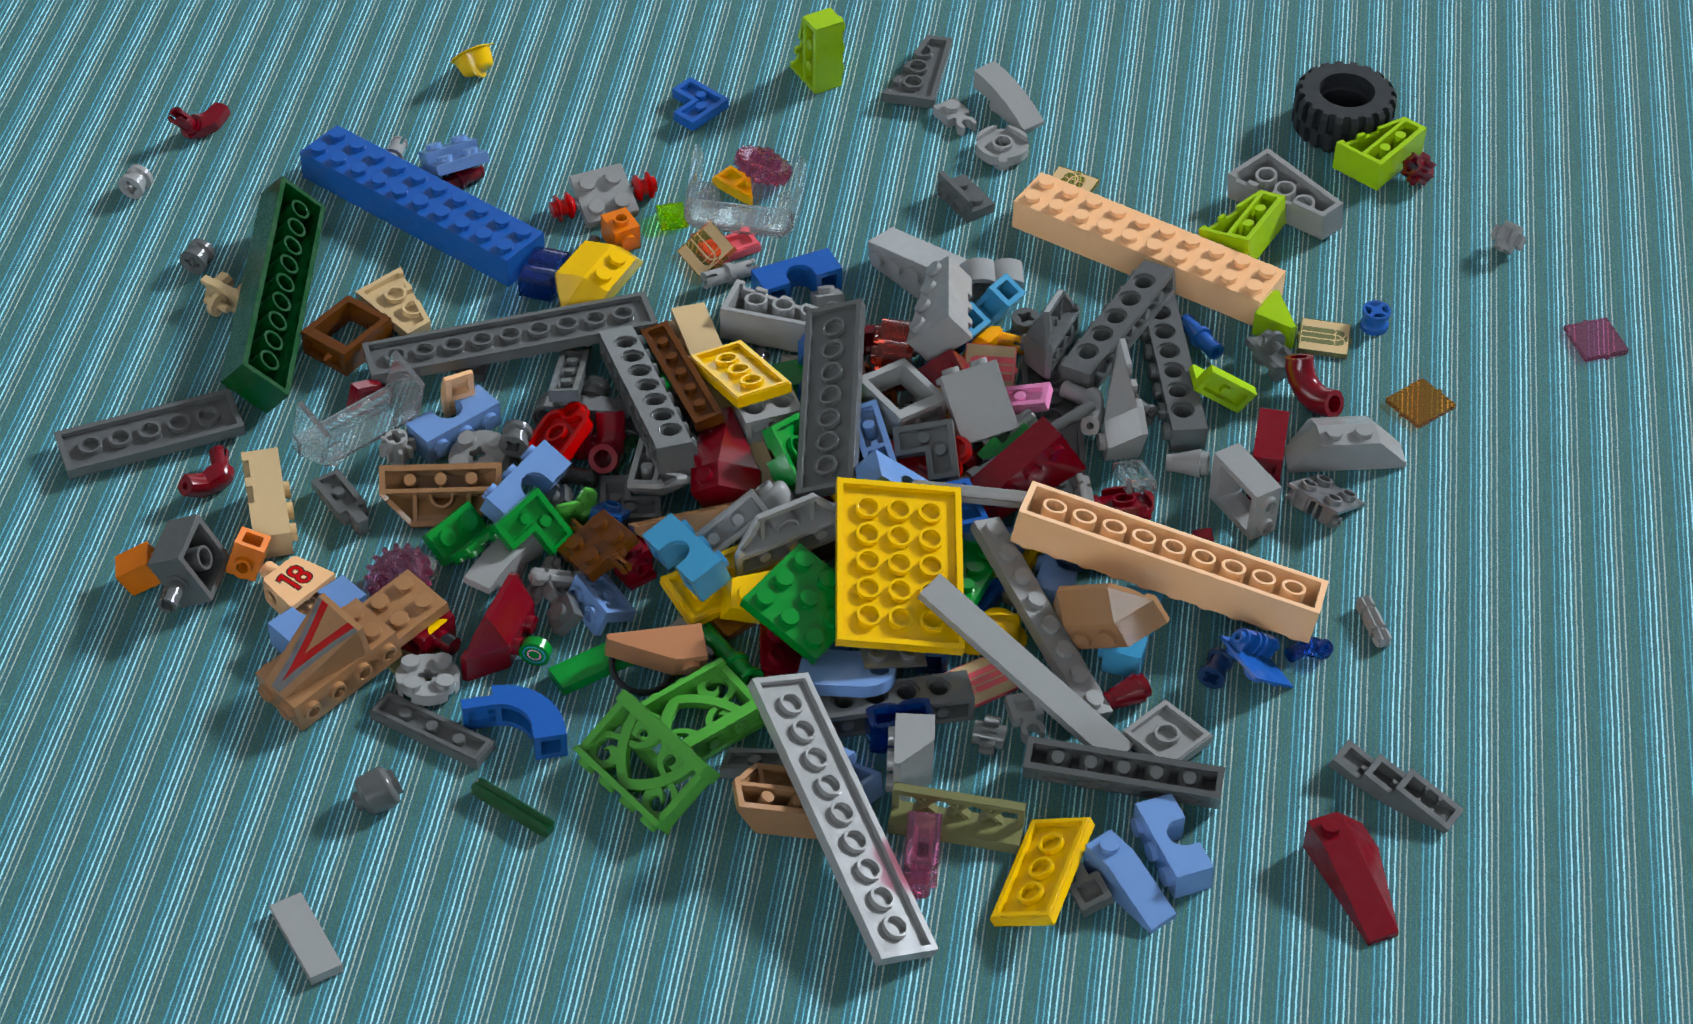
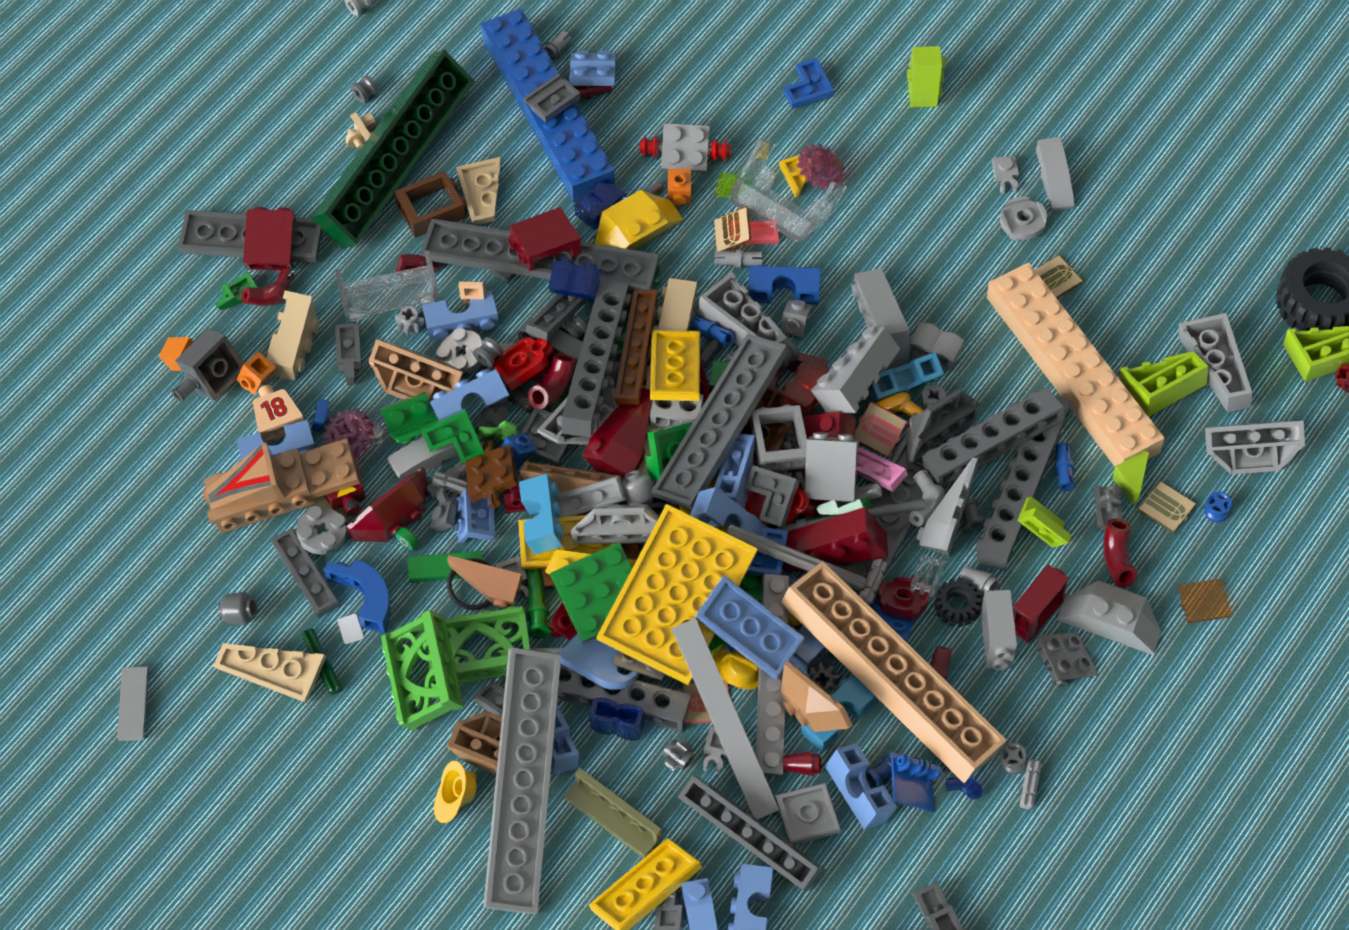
camera: 30 degrees right, 15 degrees up
dark grey wing [882,35,953,109] -> none
light grey slope [886,713,935,801] -> none
clear pink torso [904,811,943,899] -> none
dark grey bracket [936,171,995,223] -> none
none -> tan wing [213,643,327,703]
none -> green slope [216,272,258,310]
none -> dark red panel [243,207,296,271]
none -> blue plate [311,399,331,432]
none -> white sticker [337,614,364,645]
none -> yellow piece [434,761,477,823]
none -> dark red panel [508,207,581,272]
none -> dark grey plate [524,73,580,123]
none -> clear blue brick [548,258,601,300]
none -> blue pin [690,316,734,346]
none -> medium blue tile [694,575,805,679]
none -> medium blue arch [825,743,897,830]
none -> black tyre [935,578,982,627]
none -> dark grey wheel [1000,742,1028,775]
none -> light grey wedge [1205,421,1305,474]

